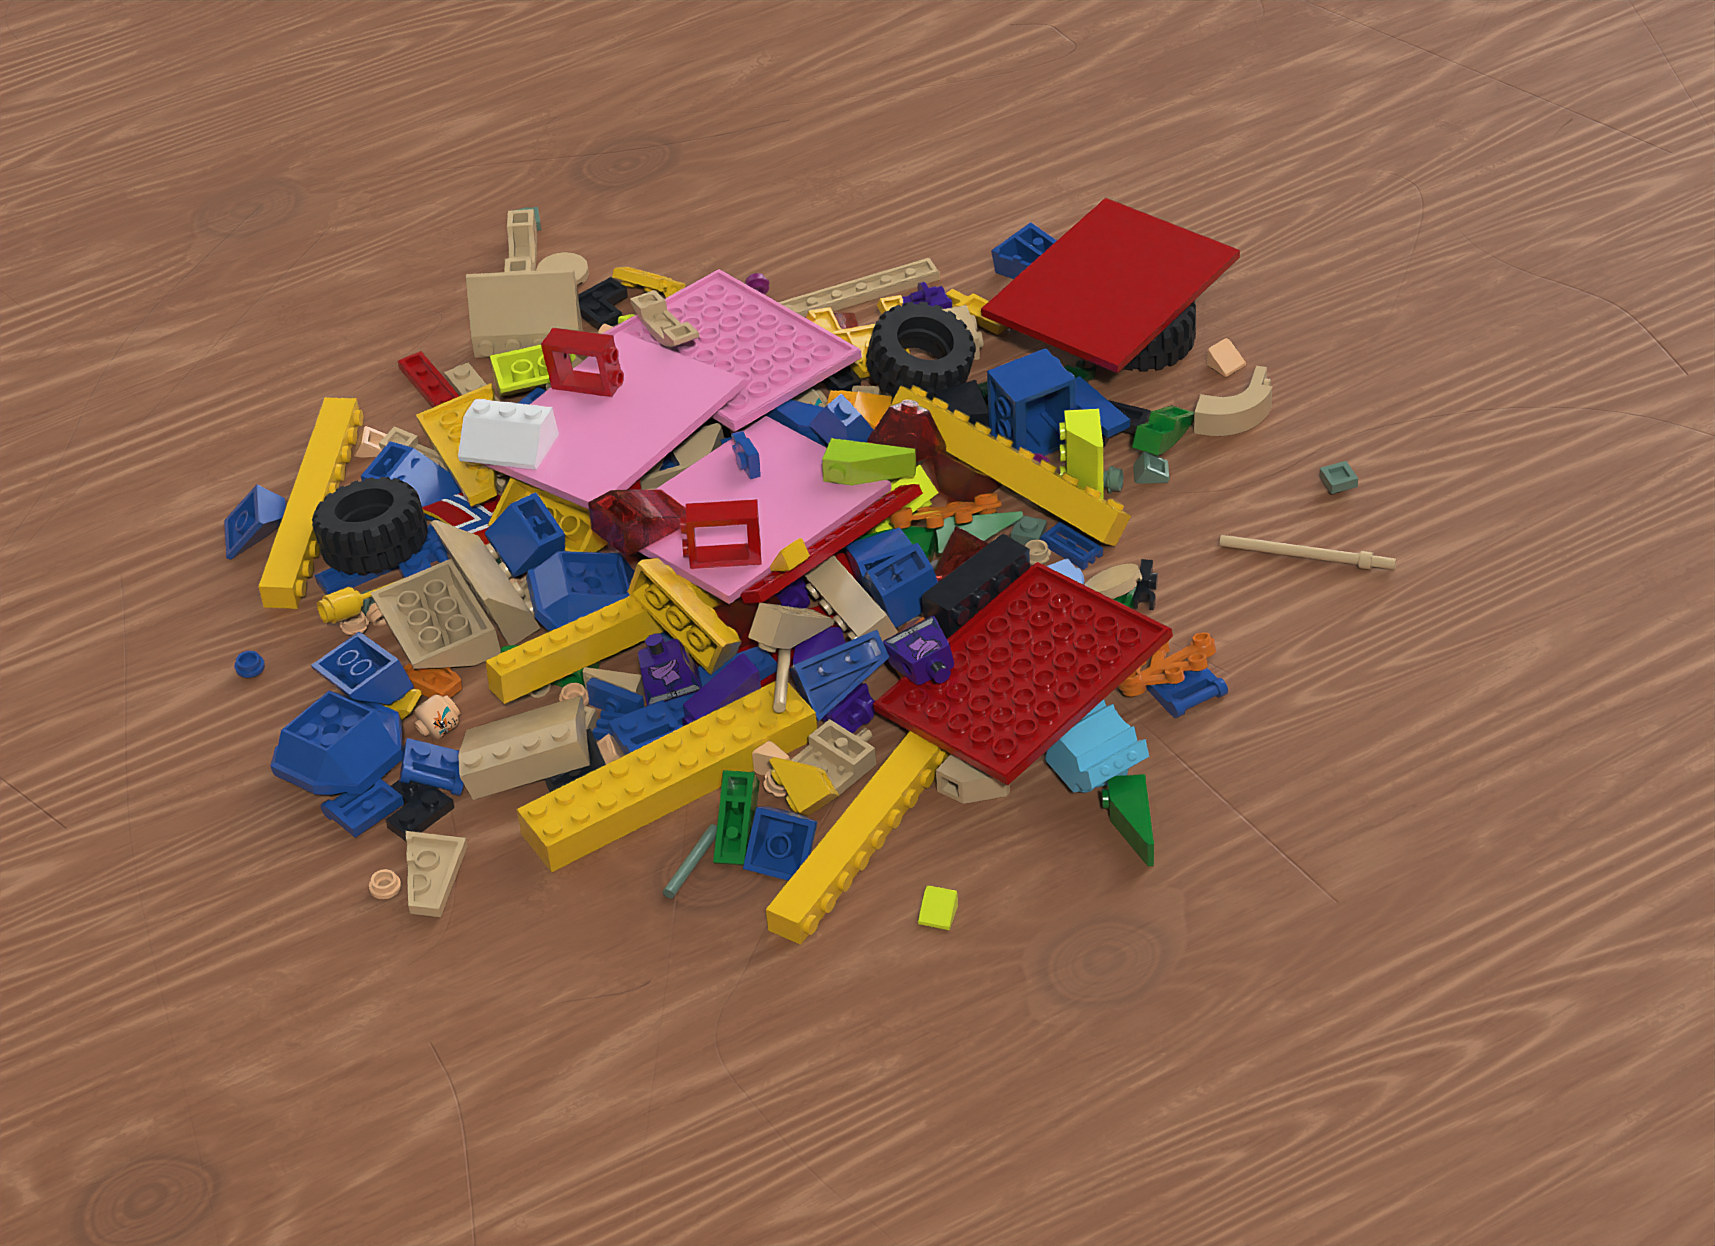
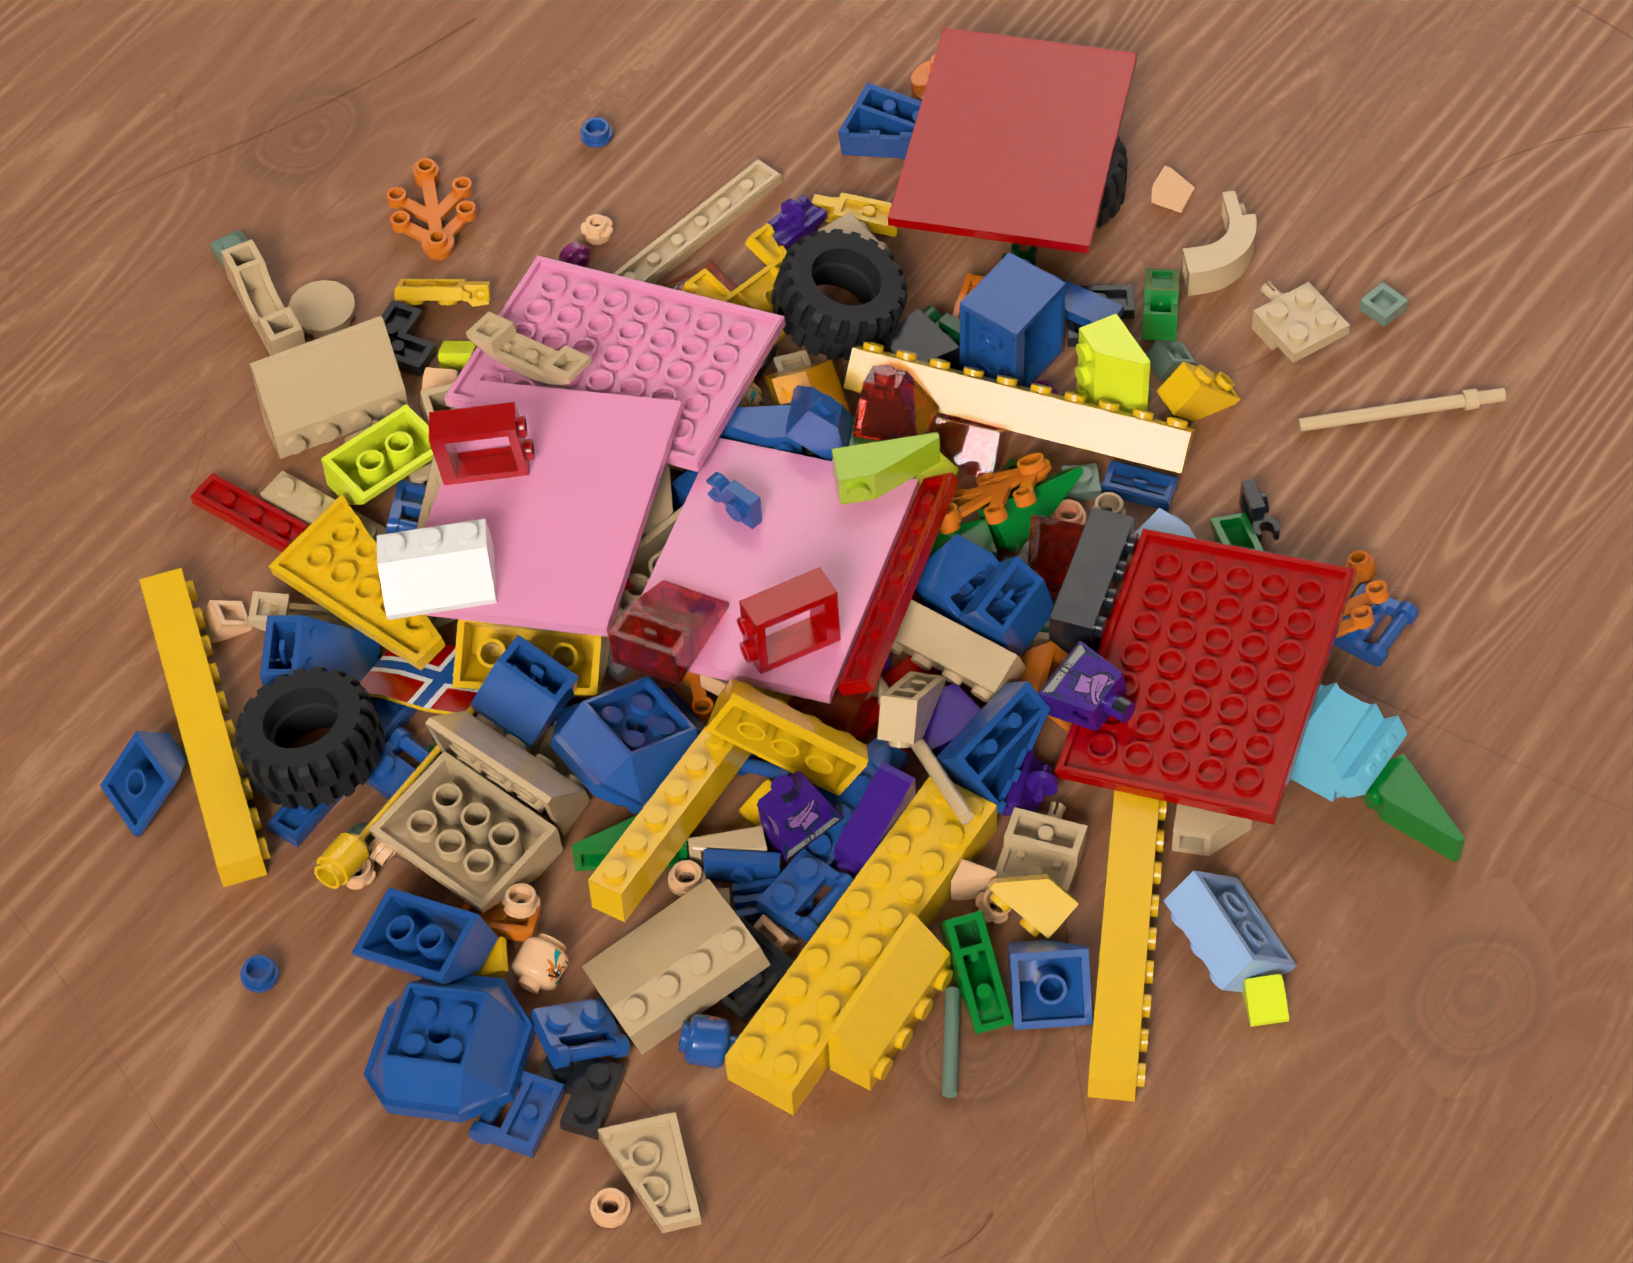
camera: 25 degrees left, 10 degrees up
yellow slope [770,538,810,571] -> none
tan tile [1085,563,1142,599] -> none
none -> orange plant [386,158,477,260]
none -> light nougat plate [502,883,540,919]
none -> blue plate [580,117,613,148]
none -> light nougat plate [580,214,613,245]
none -> blue head [678,1014,738,1069]
none -> yellow slope [828,913,953,1091]
none -> yellow slope [1156,362,1241,422]
none -> light blue slope [1164,870,1297,992]
none -> tan plate [1251,281,1350,363]

